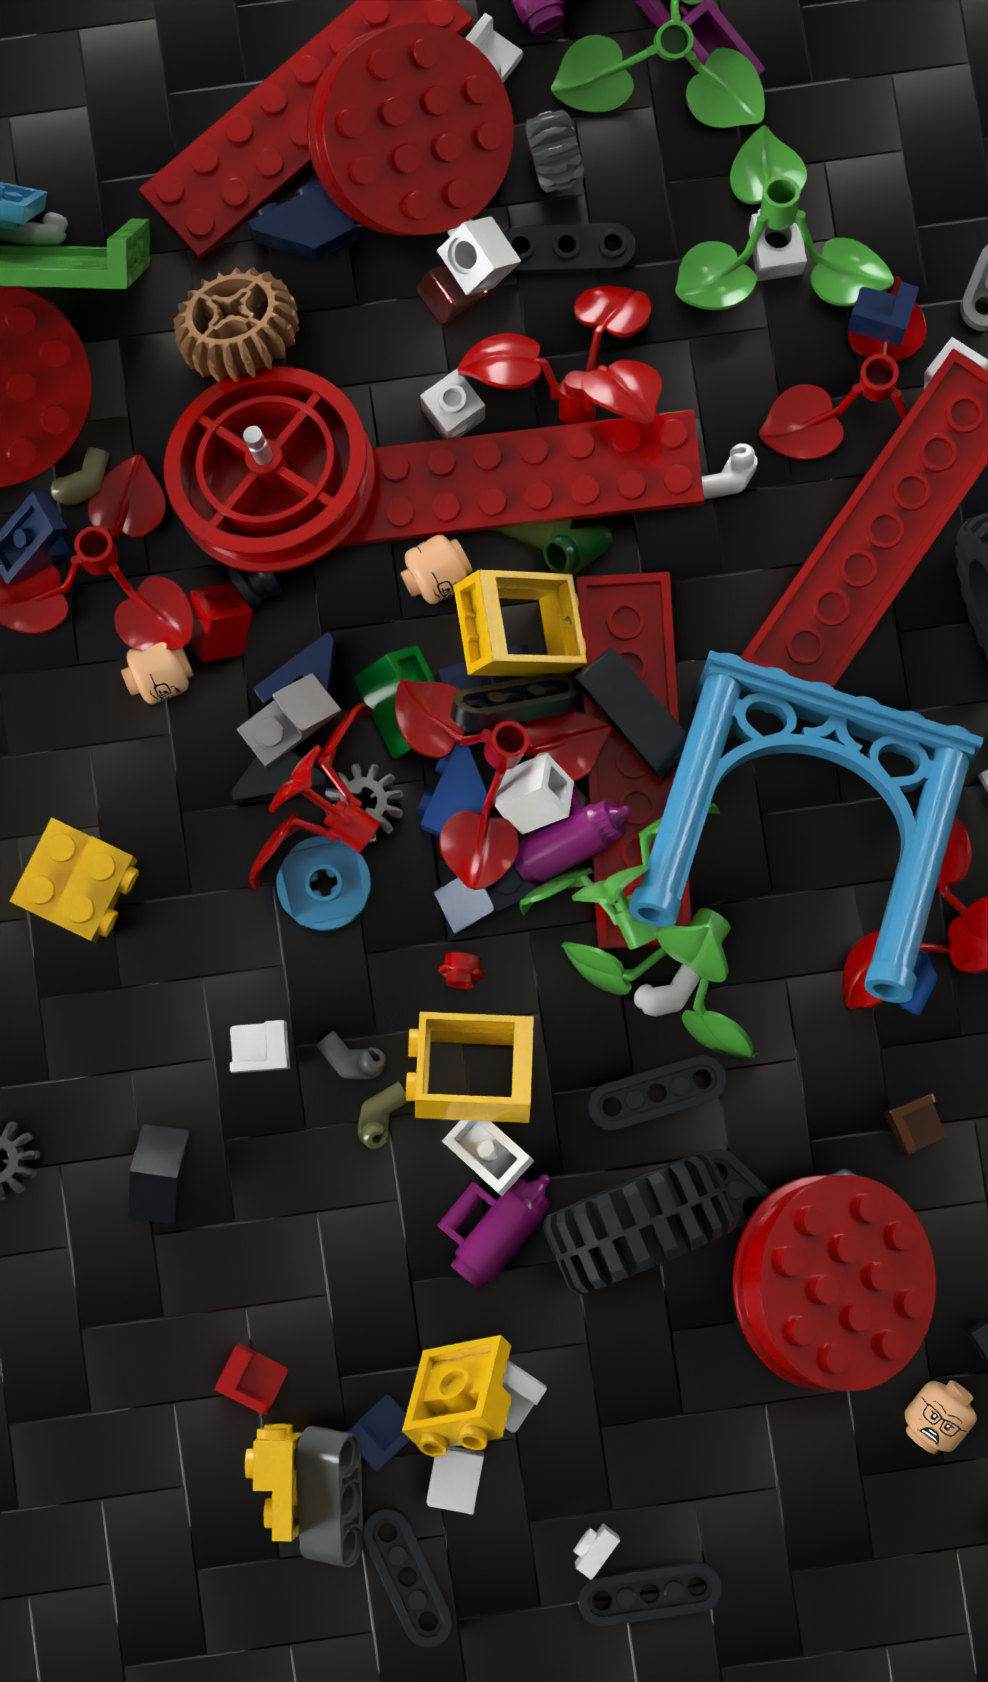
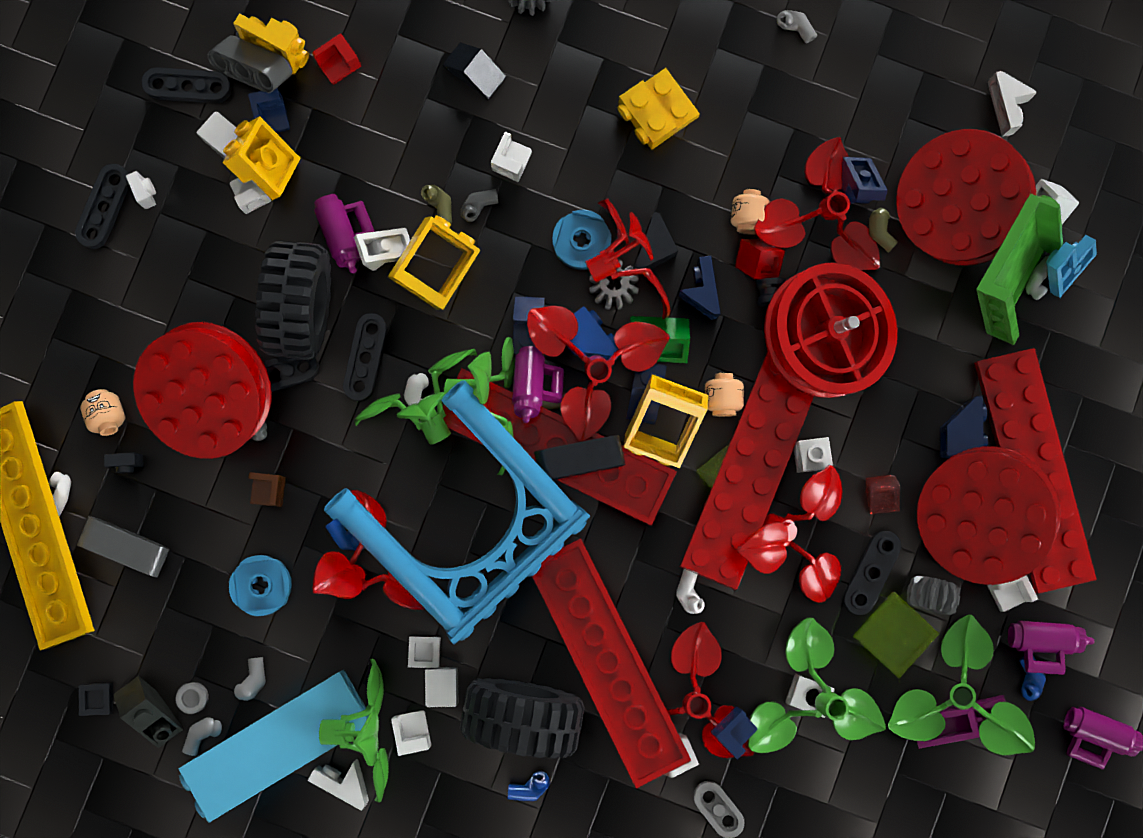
camera: 115 degrees right, 0 degrees up
medium nougat gear [173,267,299,383] -> none
light grey slope [237,673,341,768] -> none
white brick [437,216,521,295] -> none
red plate [438,952,485,989] -> none
black plate [450,674,580,733] -> none
white brick [495,753,574,834] -> none
dark green cone [543,524,613,575] -> none
none -> clear neon green tile [853,592,940,678]

